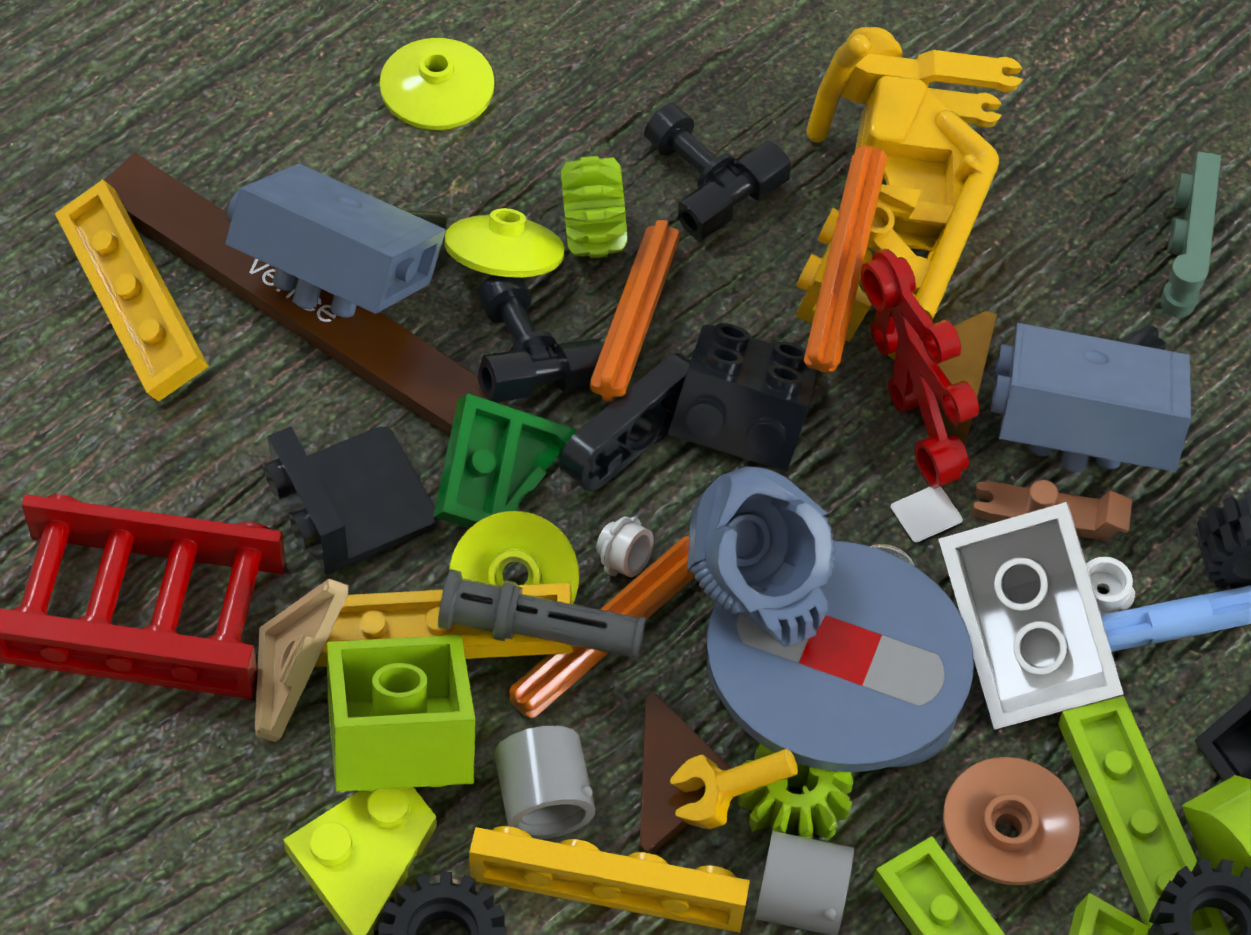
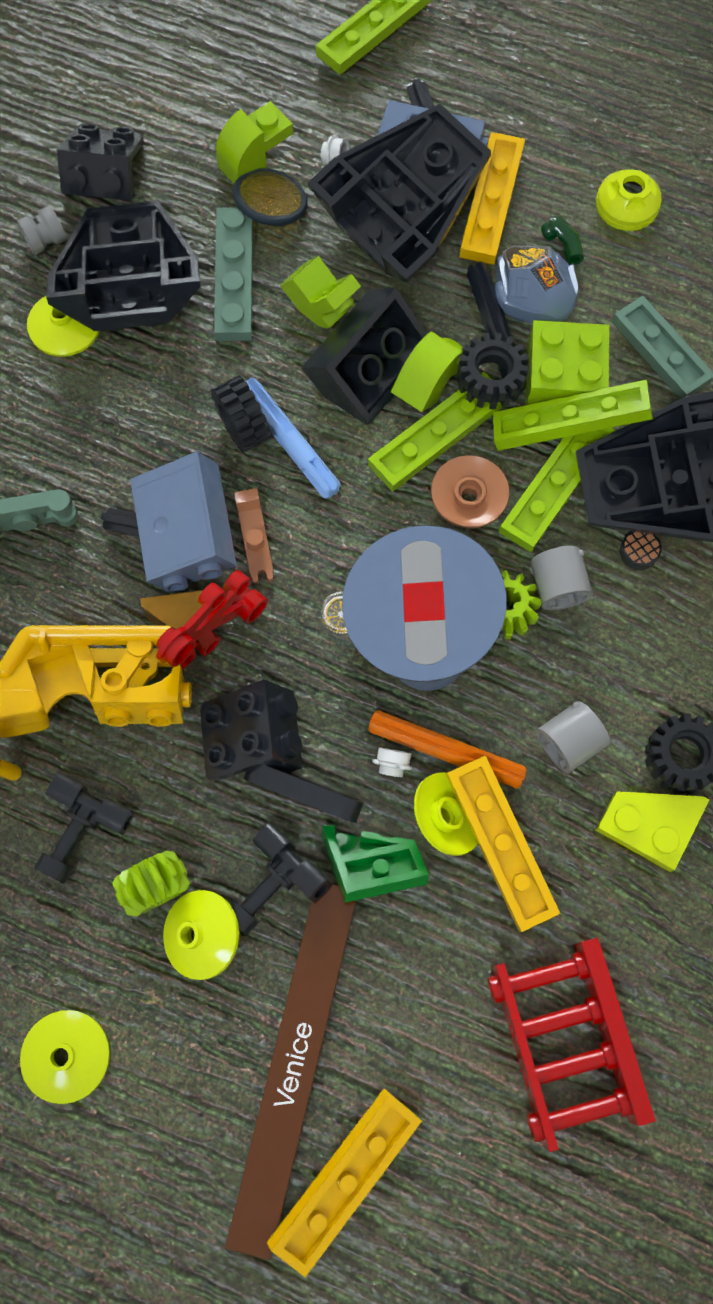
camera: 110 degrees left, 15 degrees up
sand blue piece [225,163,447,318] -> none
tan tile [255,579,348,742] -> none
black bracket [263,427,438,575] -> none
lime brick [327,635,475,792] -> none
dark grey pin [438,569,646,660] -> none
yellow plate [469,826,750,933] -> none
orange axle [590,220,680,402] -> none
reddish brown tile [639,692,731,854] -> none
yellow bar [670,749,798,829] -> none
sand blue helmet [687,466,836,647] -> none
orange axle [804,145,887,373] -> none
white sticker [891,487,963,543] -> none
white slope [939,502,1124,730] -> none
white plate [1086,557,1135,615] -> none

